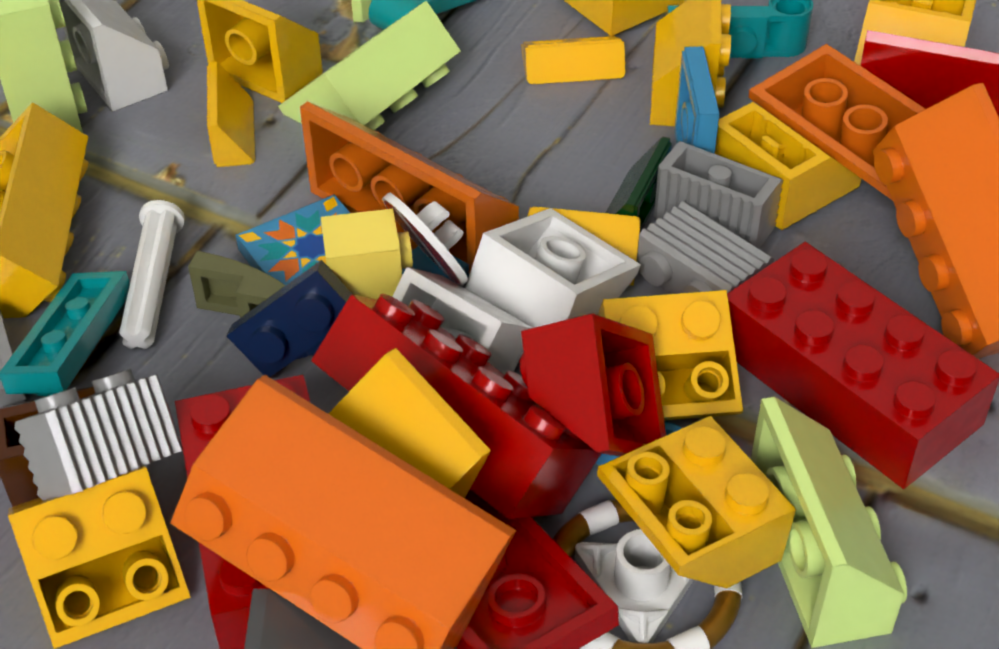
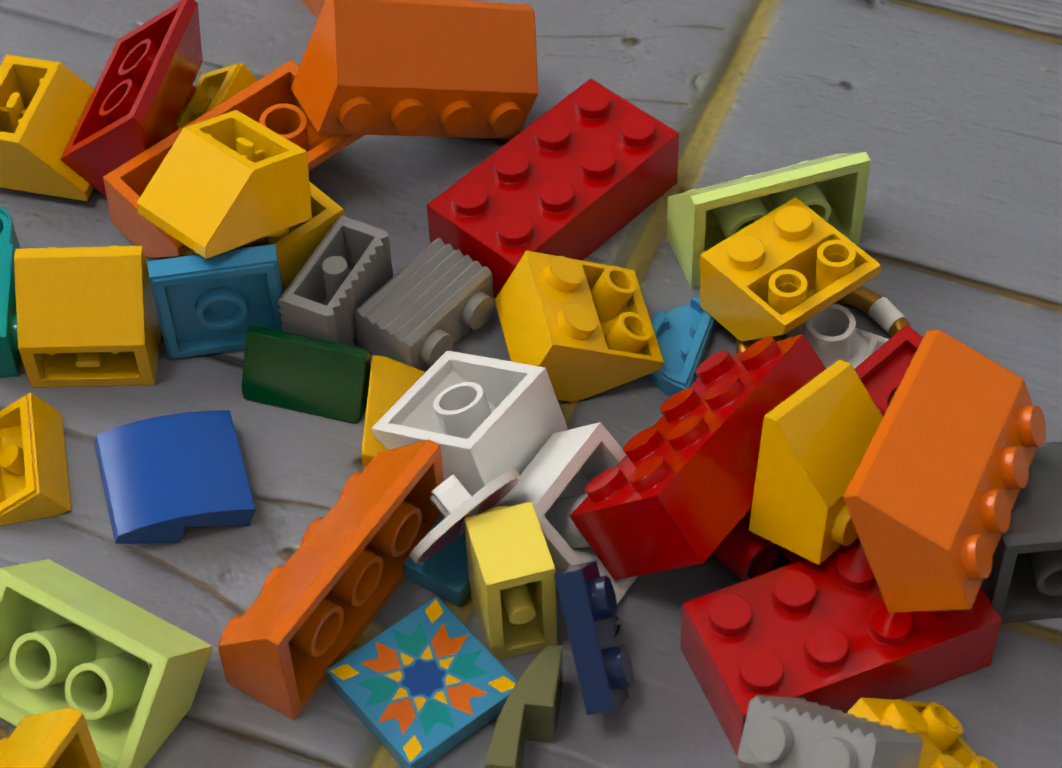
camera: 95 degrees left, 5 degrees up
red slope [520,313,666,457] -> none
none -> blue slope [94,410,256,544]
none -> yellow slope [137,110,312,259]

